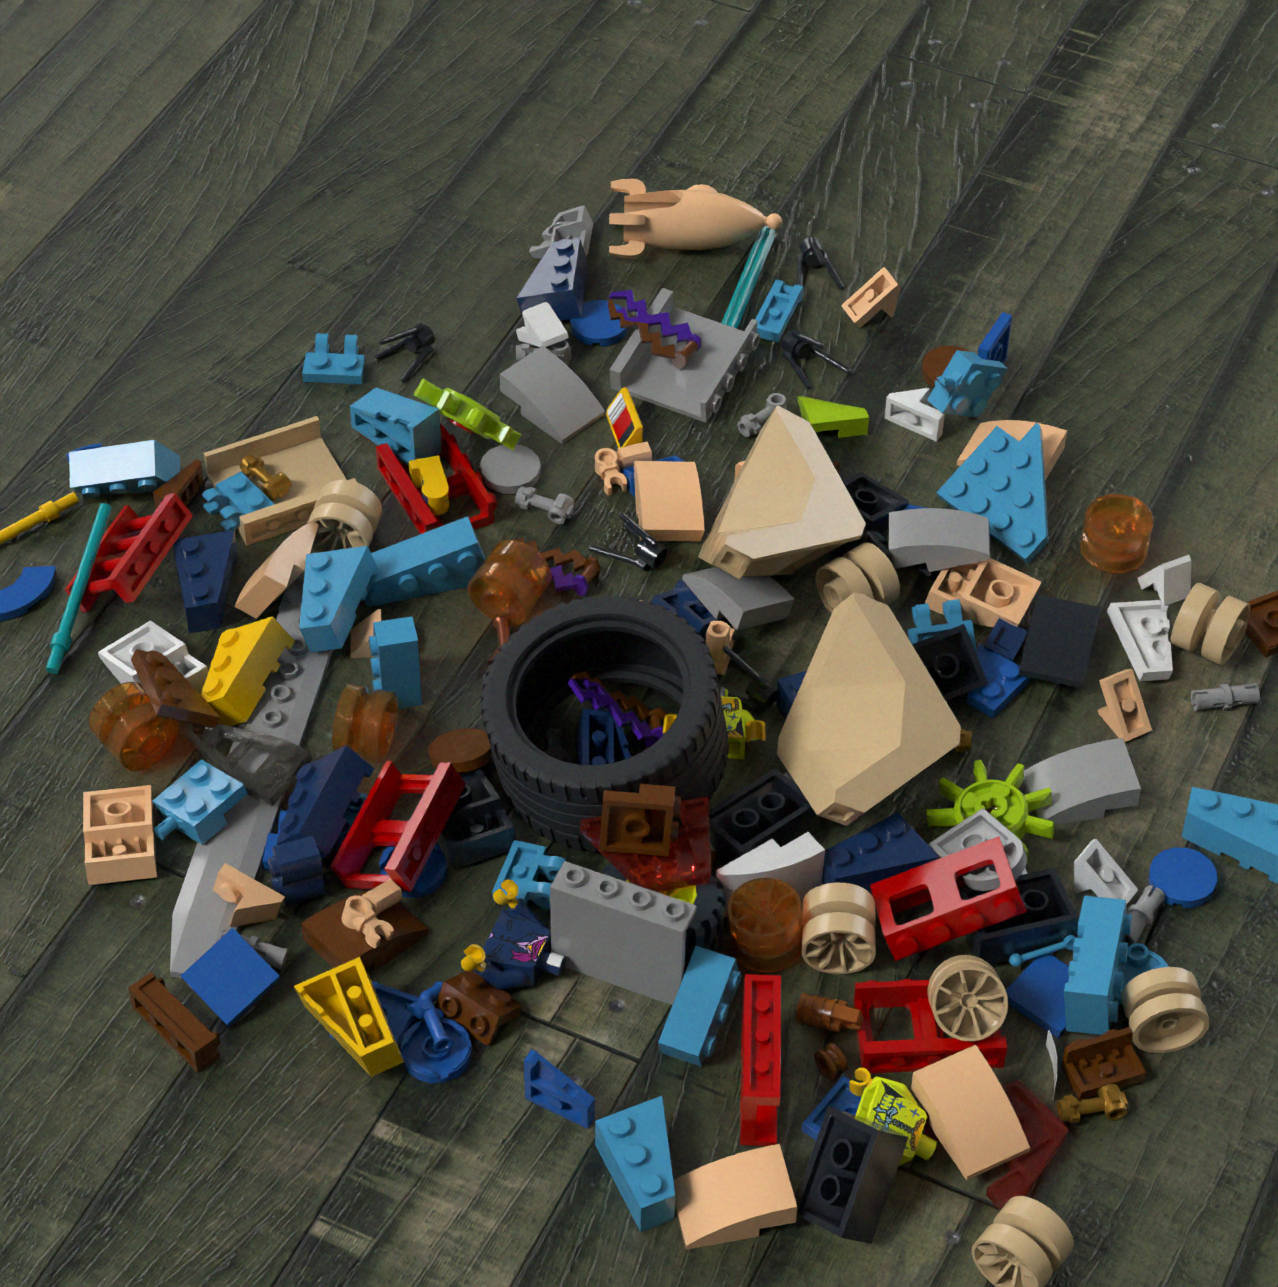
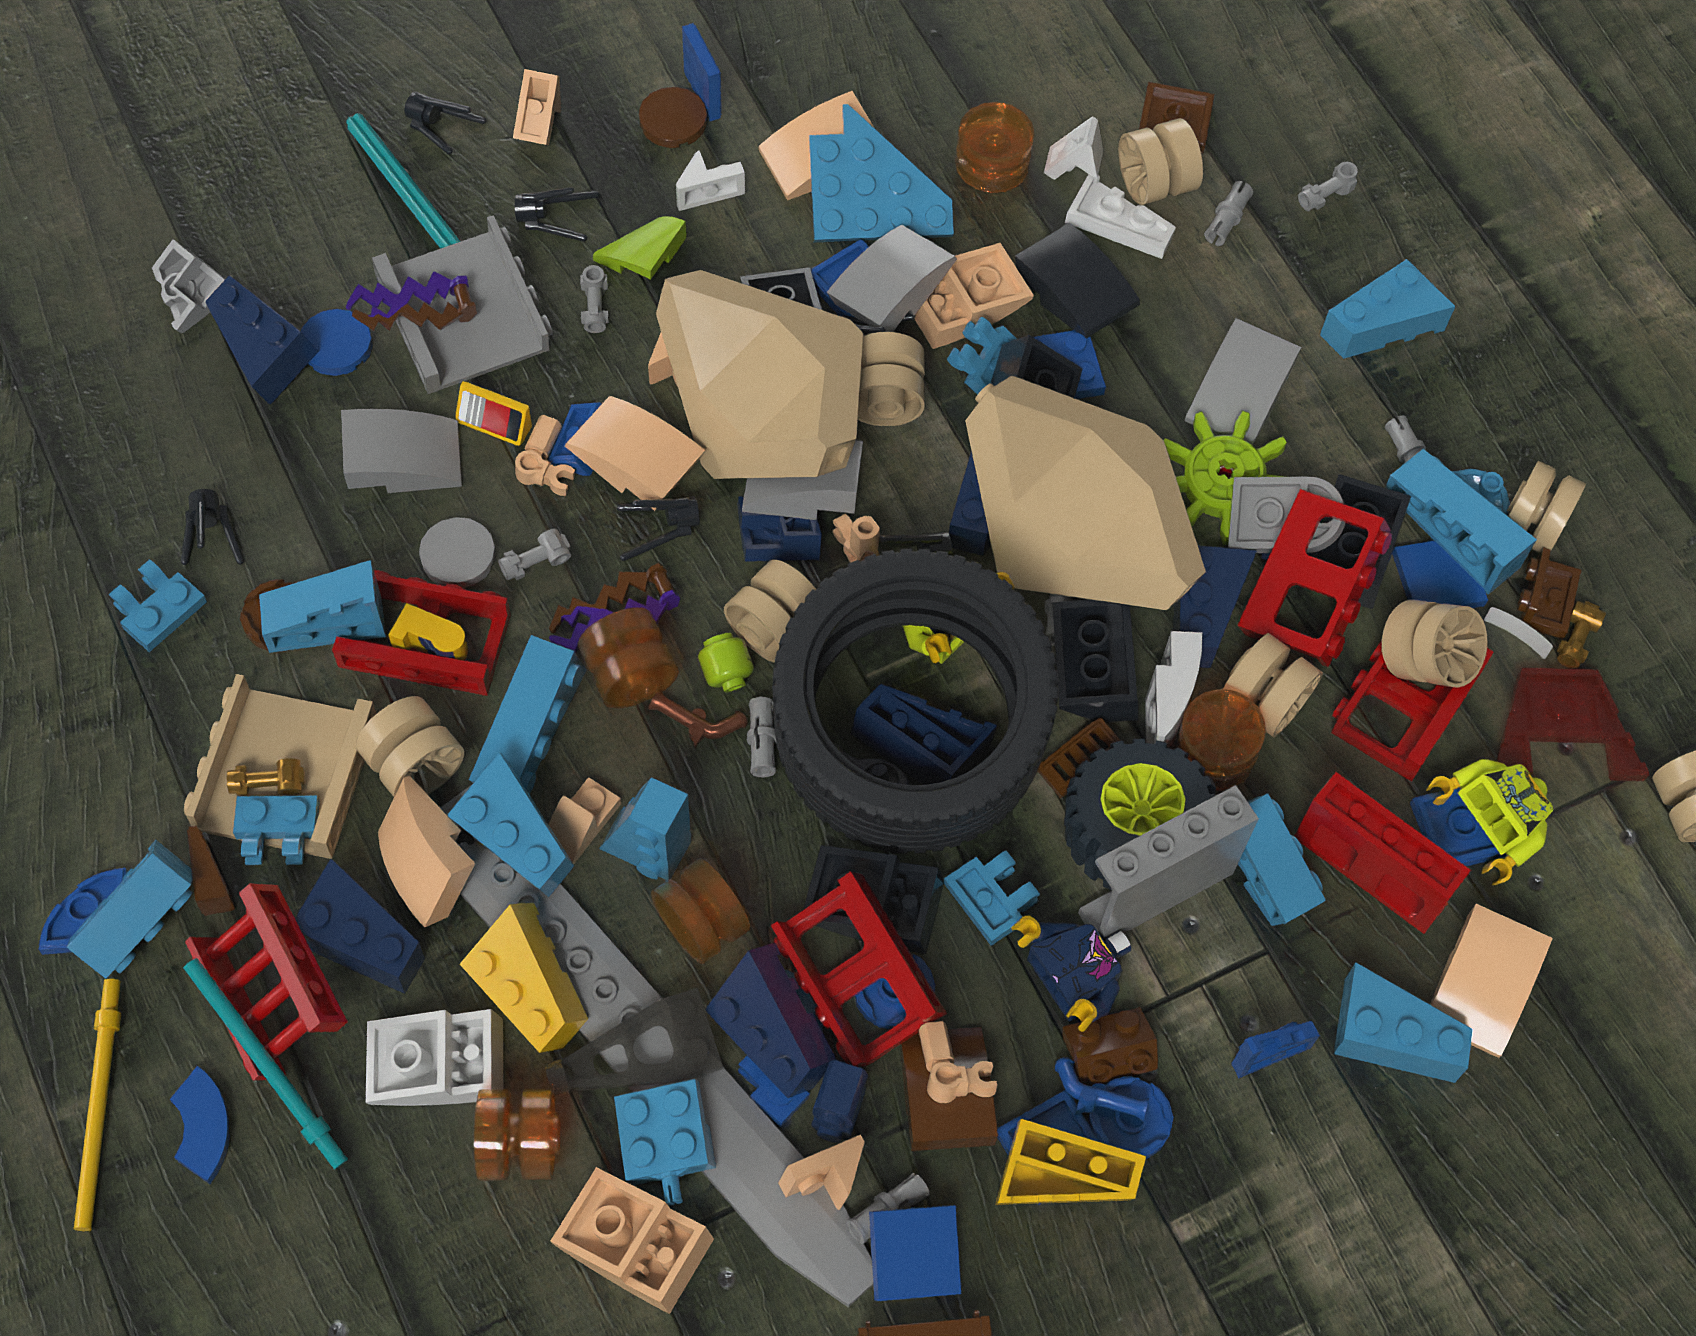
camera: 55 degrees left, 15 degrees up
reddish brown wing [131,649,221,728] -> none
lime gear [414,379,522,450] -> none
reddish brown tile [428,728,492,773] -> none
white slope [516,302,569,347] -> none
light grey bar [516,340,571,365] -> none
dark purple piece [568,671,667,747] -> none
clear red wing [580,797,711,893] -> none
reddish brown plate [599,784,681,857] -> none
light nougat piece [609,179,782,259] -> none
dark azure plate [755,279,804,342] -> none
dark orange hinge [796,993,864,1032] -> none
black slope [796,1106,908,1244] -> none
reddish brown bush [814,1043,848,1080] -> none
light nougat slope [911,1045,1030,1180] -> none
dark azure plate [927,350,1008,418] -> none
dark blue tile [984,616,1028,661] -> none
dark azure hinge [1009,935,1076,967] -> none
white slope [1074,839,1138,905] -> none
light nougat slope [1098,669,1152,742] -> none
blue tile [1148,847,1218,908] -> none

